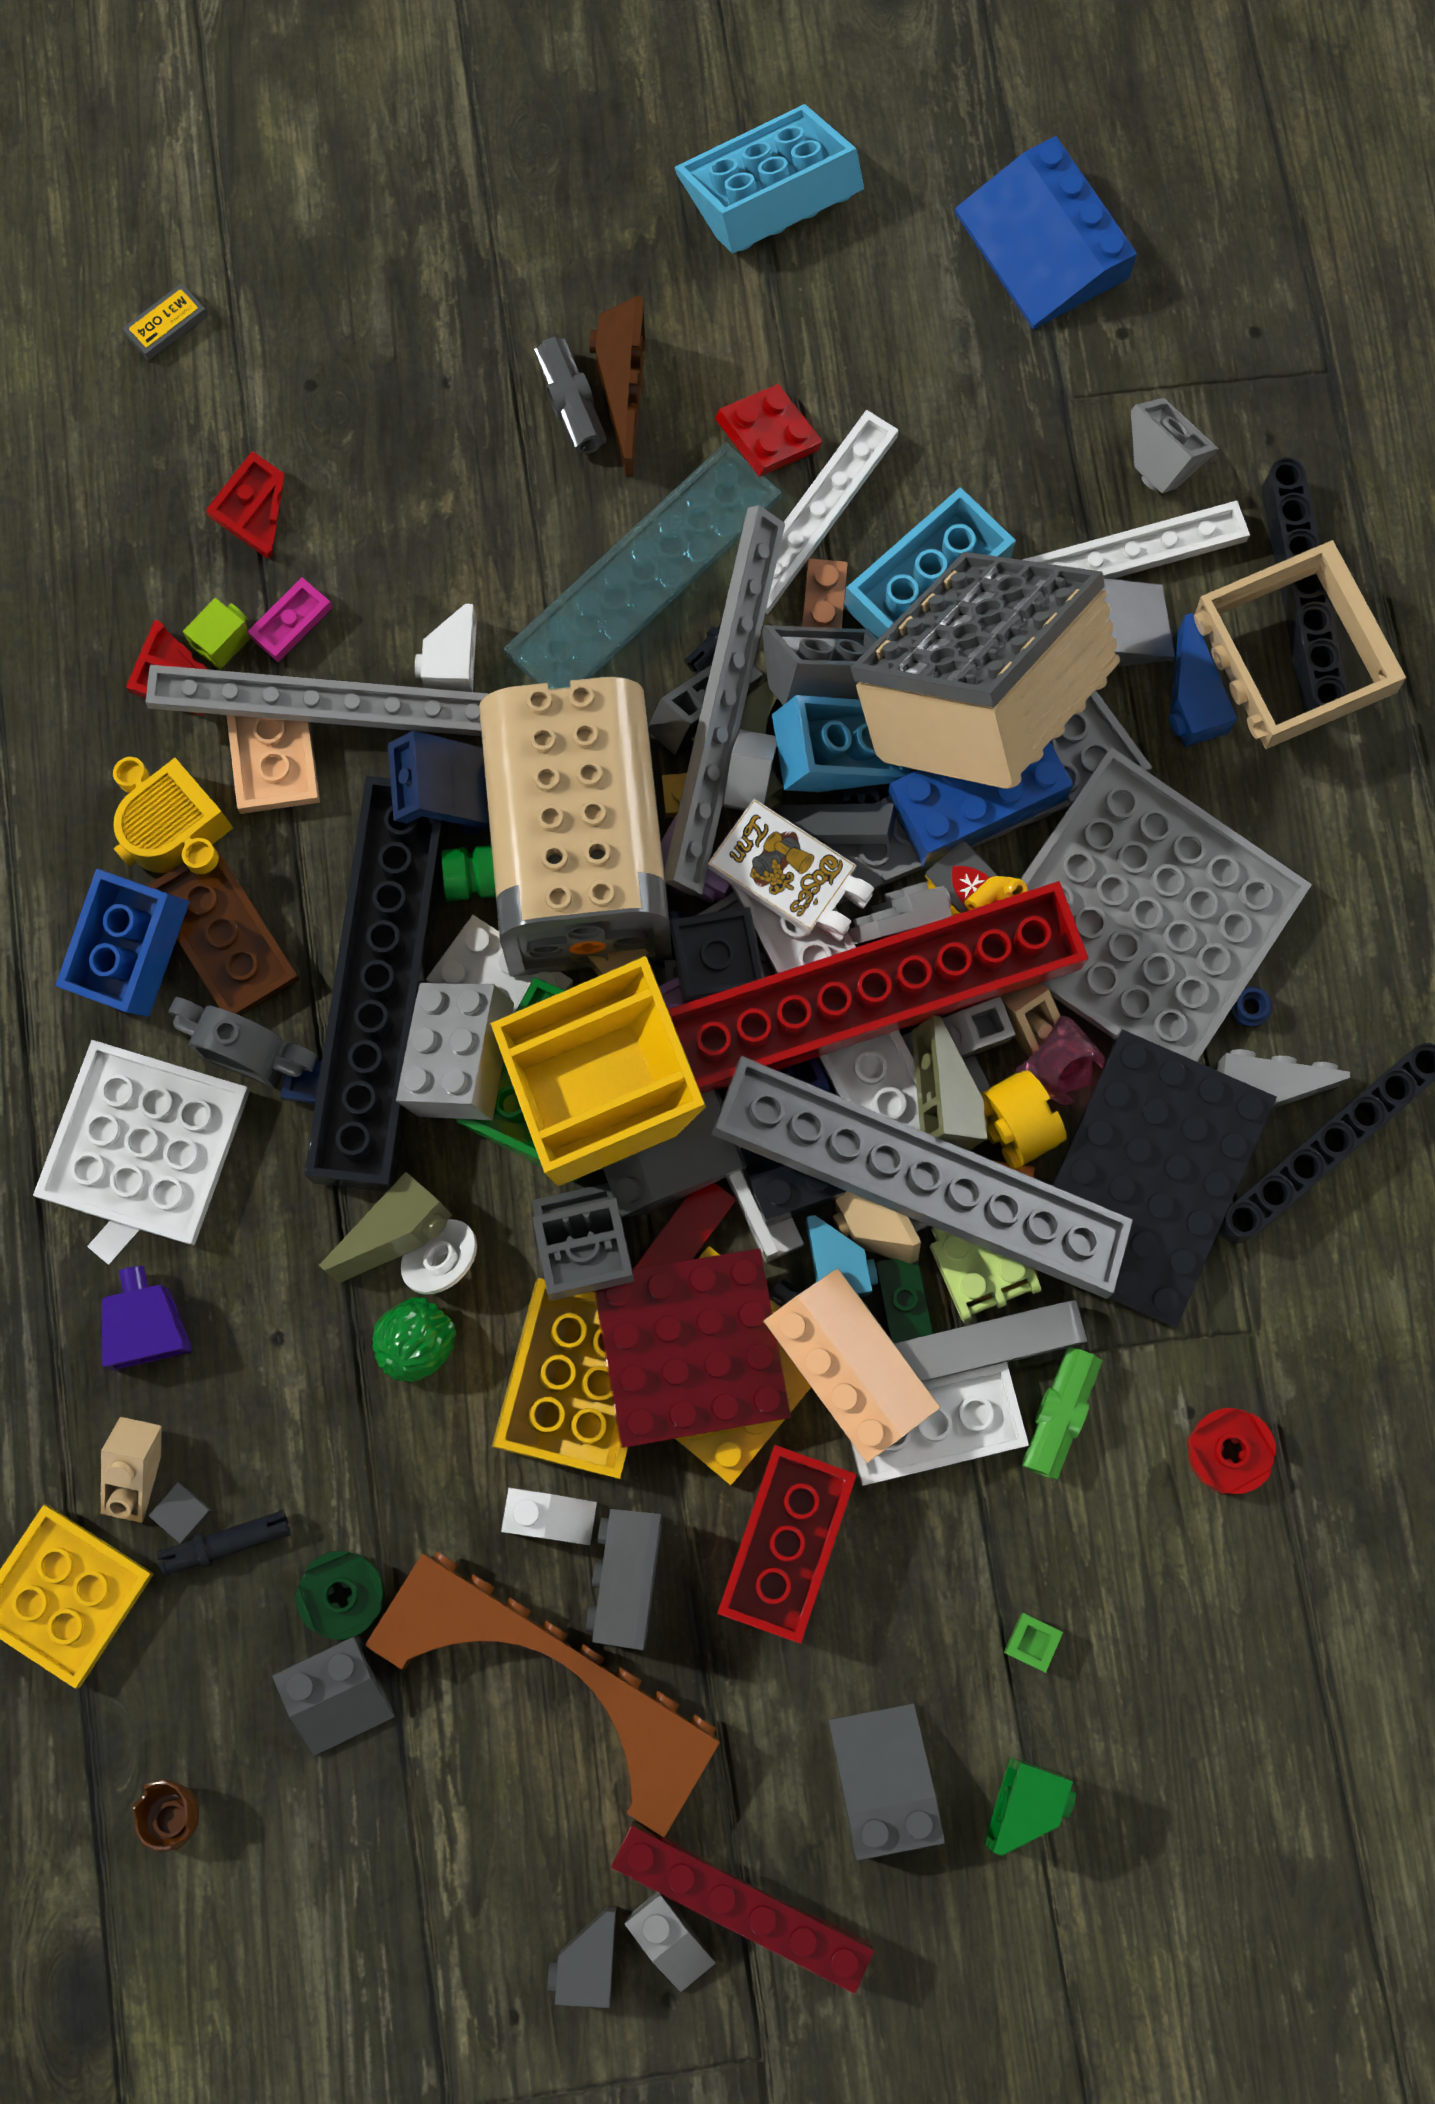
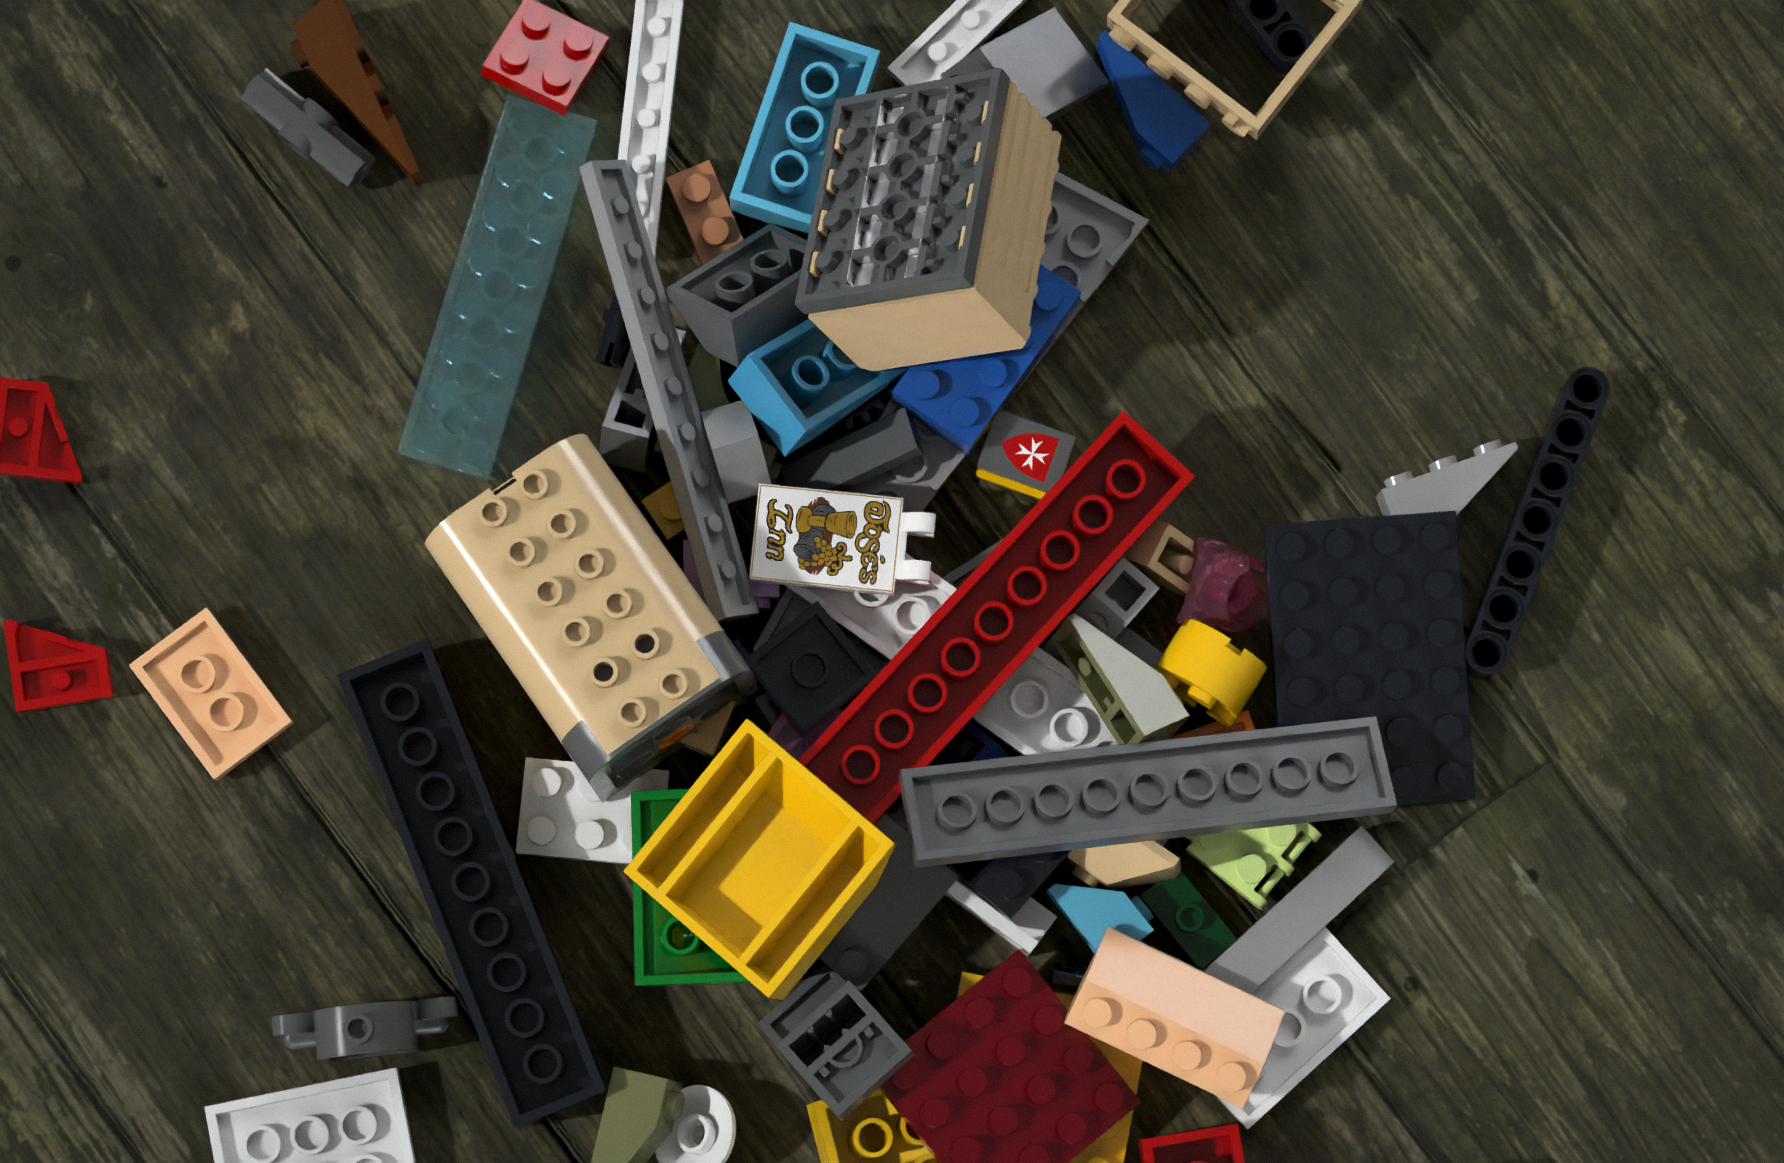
camera: 30 degrees left, 5 degrees up
blue brick [55,869,190,1017] -> none
yellow piece [113,757,233,874] -> none
light grey plate [146,665,489,736] -> none
reddish brown plate [147,845,300,1016] -> none
lime brick [183,598,250,671] -> none
dark pink plate [247,577,333,662] -> none
dark blue plate [280,1061,322,1104] -> none
dark blue panel [388,730,490,836] -> none
light grey brick [396,983,514,1120] -> none
white slope [415,604,477,692] -> none
green wheel [441,845,496,902] -> none
red tile [634,1183,737,1269] -> none
light grey plate [848,882,952,944] -> none
yellow arm [964,876,1028,911] -> none
light grey plate [1021,747,1312,1061] -> none
bright green piece [1022,1346,1103,1480] -> none
red plate [1187,1408,1276,1495] -> none
dark blue plate [1230,986,1272,1027] -> none

